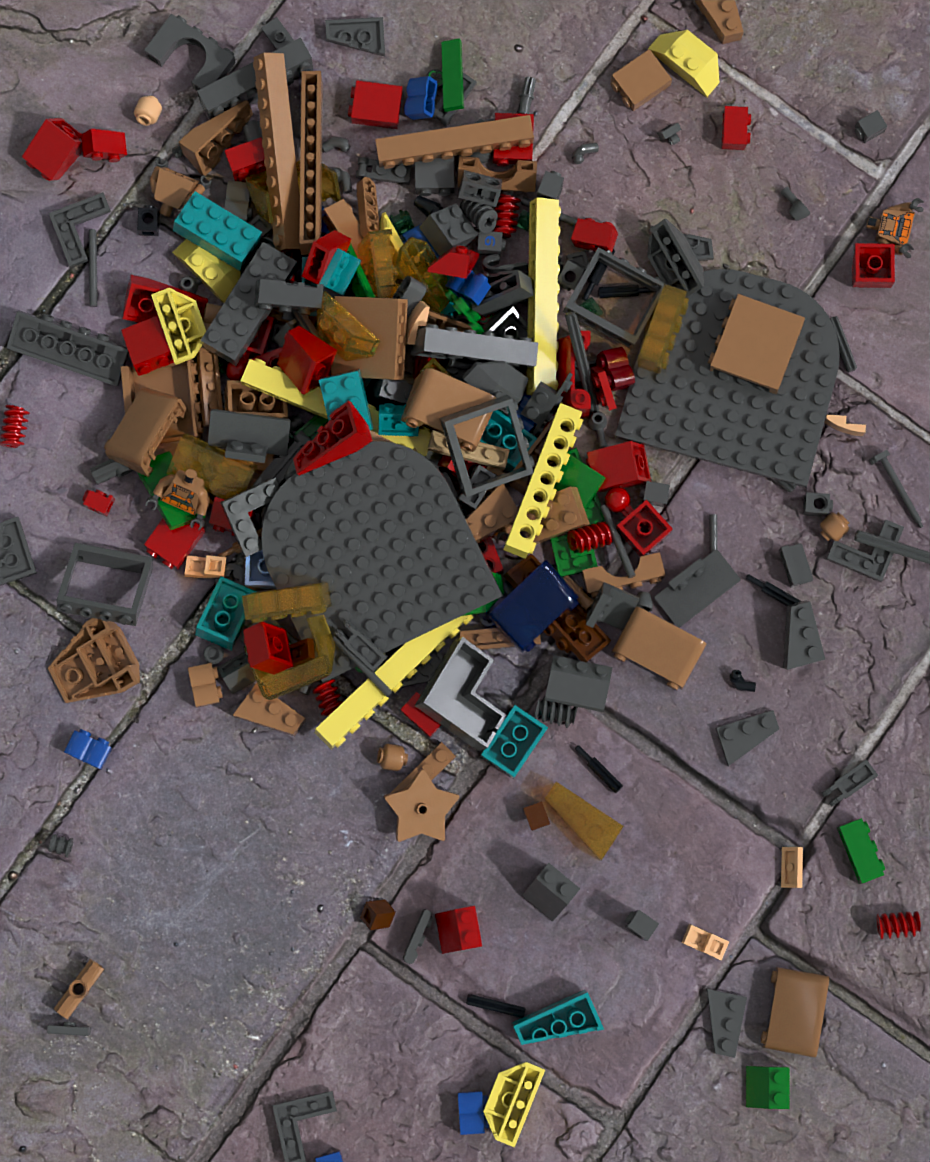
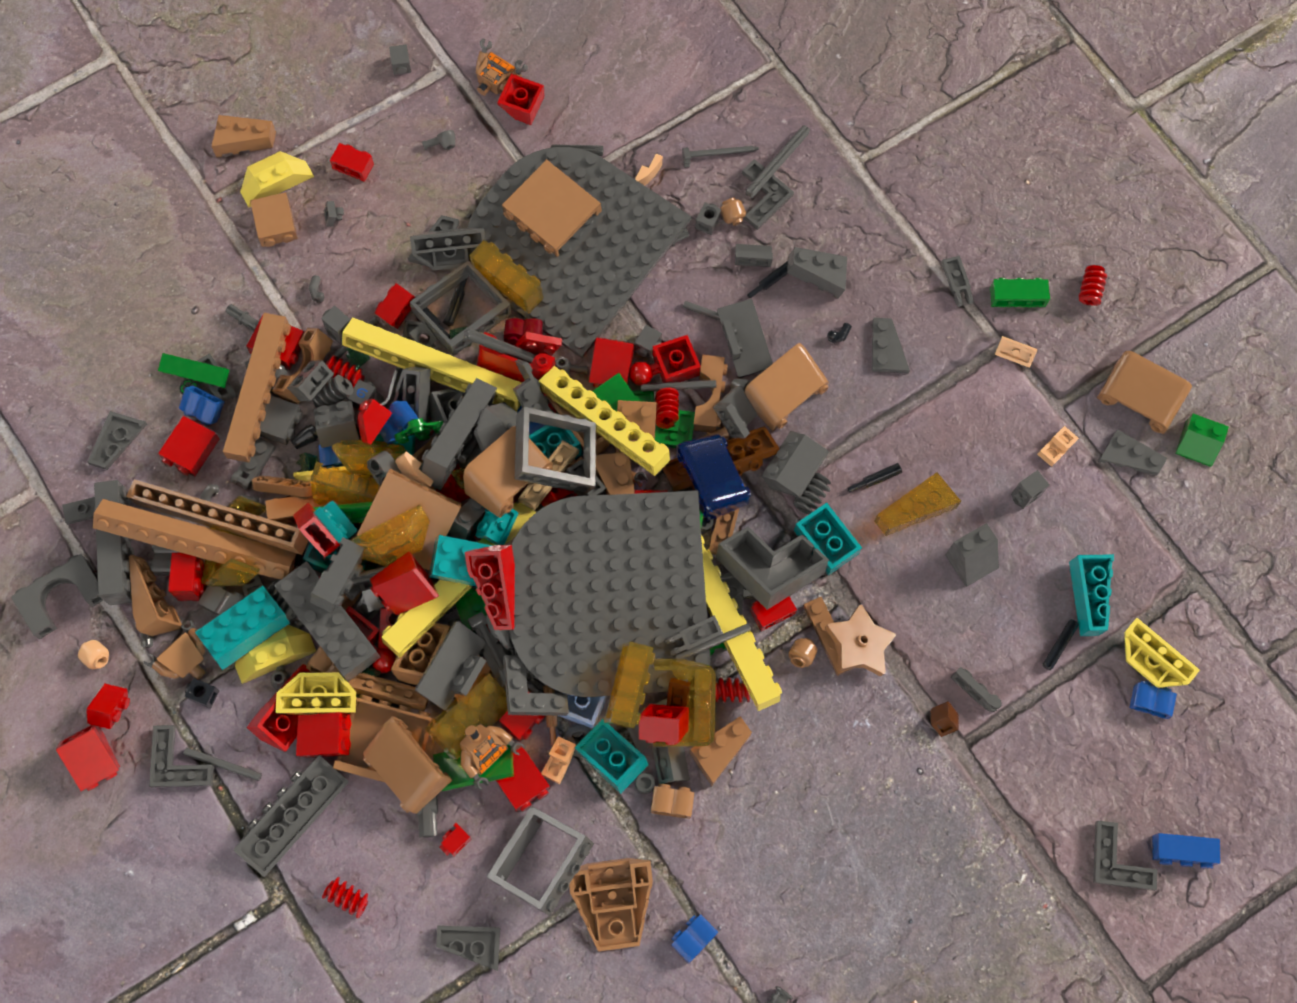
camera: 70 degrees left, 10 degrees down
red slope [435,906,482,954] -> none
reddish brown panel [523,801,550,831] -> none

